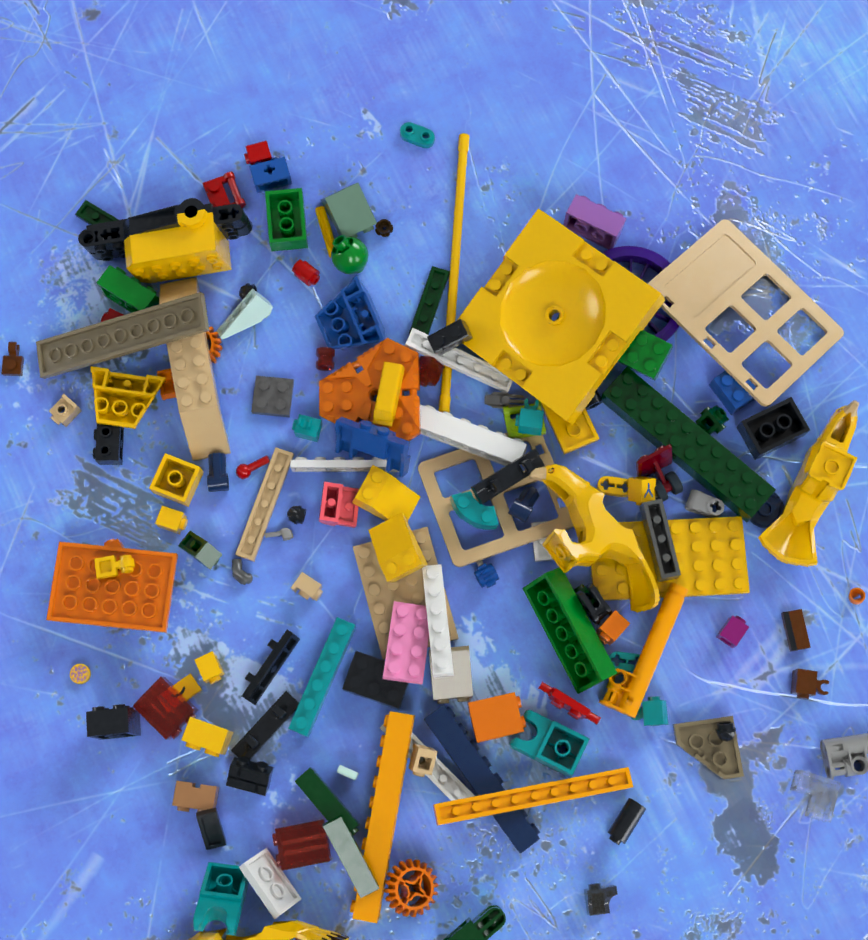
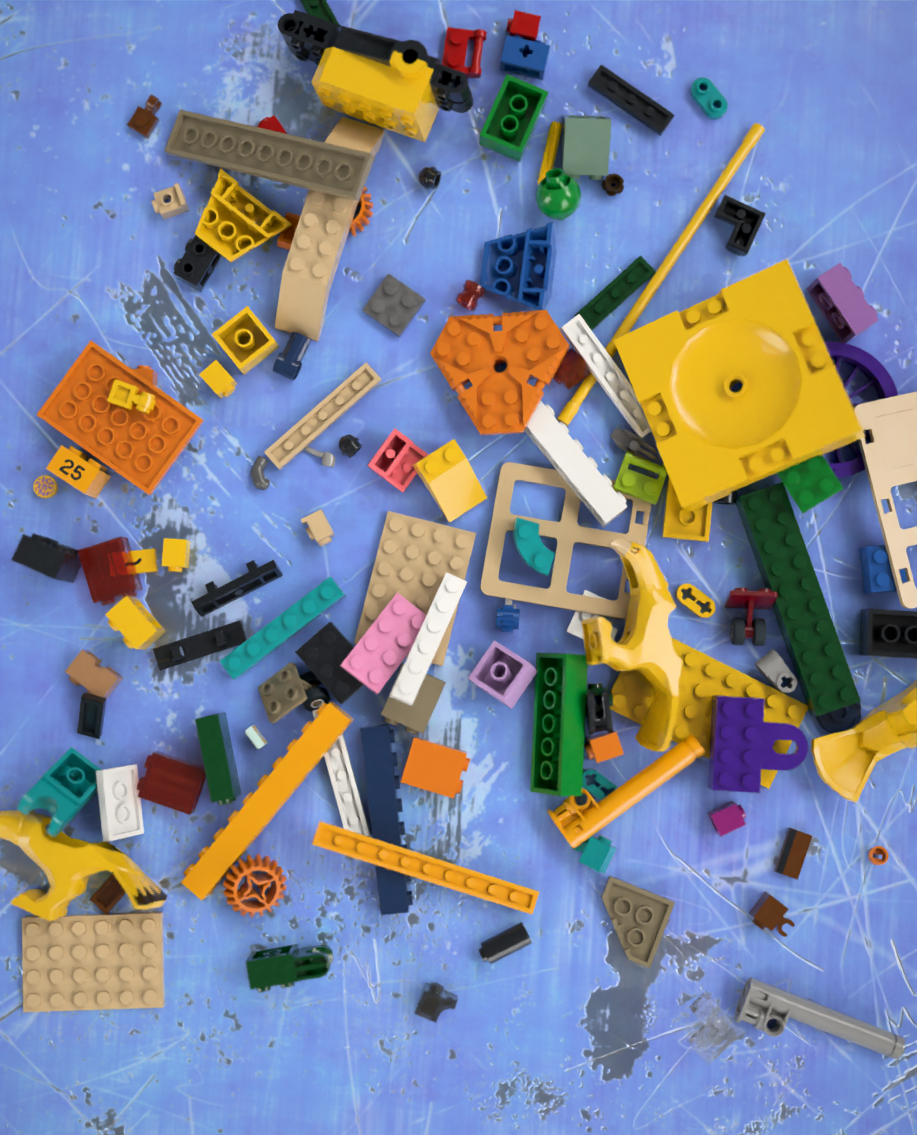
camera: 30 degrees right, 10 degrees up
green brick [96,265,159,313] -> none
slope [178,531,223,570] -> none
light aqua slope [217,288,273,339] -> none
black brick [226,756,274,796] -> none
red bar [236,455,270,479] -> none
white plate [290,457,400,472] -> none
red brick [292,260,320,286] -> none
teal brick [292,414,323,442] -> none
tile [323,815,379,898] -> none
blue bracket [335,417,411,477] -> none
yellow slope [368,512,428,582] -> none
yellow piece [373,362,405,427] -> none
tan brick [409,743,438,777] -> none
black brick [427,319,473,356] -> none
black hinge [471,449,545,504] -> none
dark blue piece [508,486,540,523] -> none
teal brick [509,710,590,778] -> none
teal brick [515,399,544,436] -> none
red plate [538,681,601,725] -> none
yellow brick [628,476,656,506] -> none
dark grey brick [639,499,681,582] -> none
dark green brick [695,405,729,435] -> none
black plate [715,722,736,742] -> none
none -> light orange brick [46,445,111,499]
none -> dark tan plate [258,662,330,724]
none -> lavender brick [468,640,538,709]
none -> black plate [588,64,675,136]
none -> dark purple brick [708,695,808,793]
none -> black brick [714,195,766,256]

